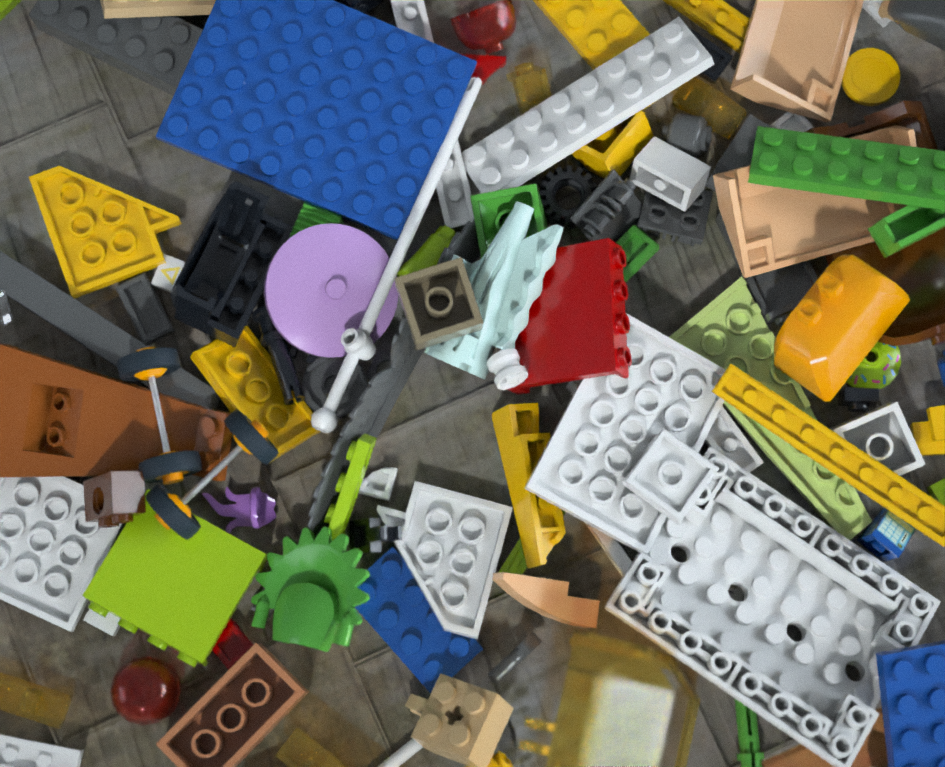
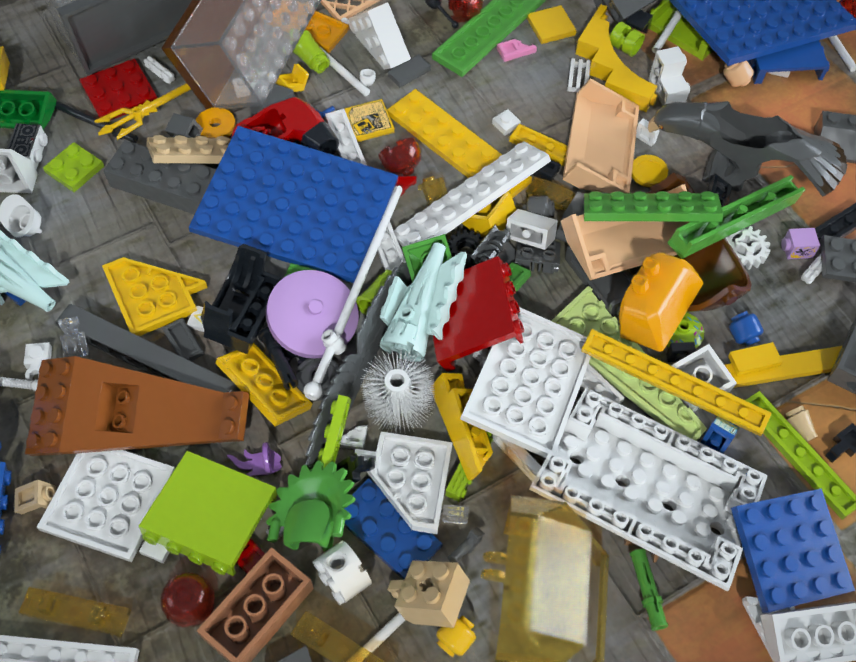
camera: 10 degrees left, 20 degrees down
reddish brown brick [83,471,146,528] -> none
black axle [117,347,202,485] -> none
black axle [145,409,279,540] -> none
dark tan brick [395,257,483,350] -> none
white wheel [486,348,528,390] -> none
light nougat slope [492,572,600,628] -> none
white tile [622,428,719,525] -> none
none -> white brick [312,540,372,605]
none -> white piece [361,350,435,433]
none -> clear tile [442,504,469,524]

